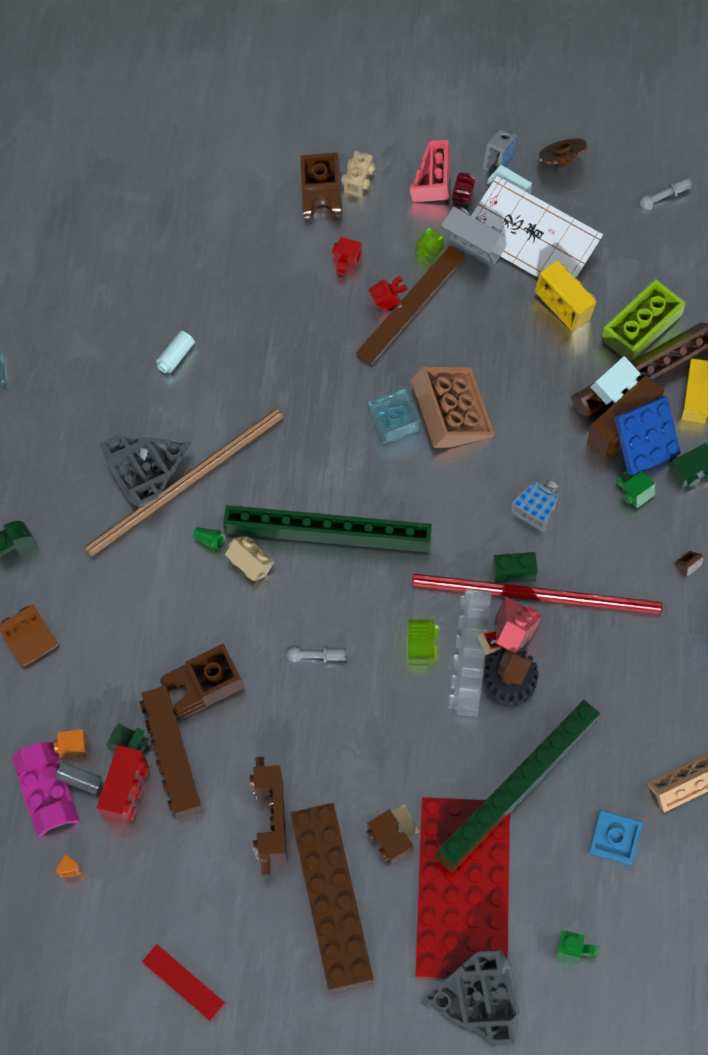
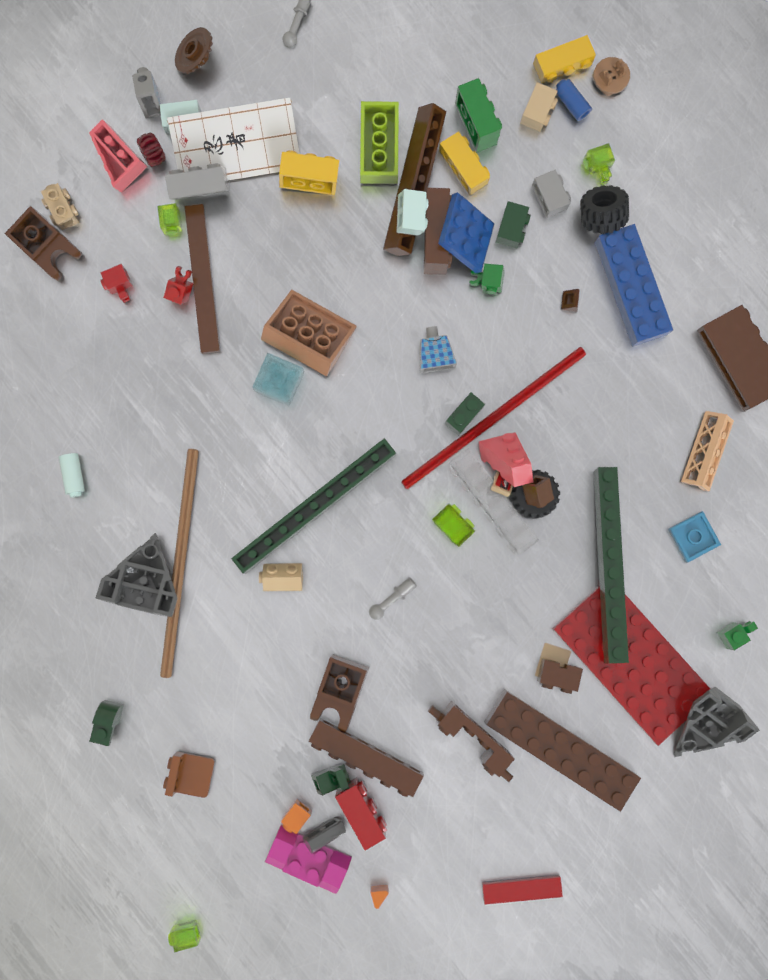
camera: 50 degrees left, 20 degrees up
green cone [193,527,225,550] -> none

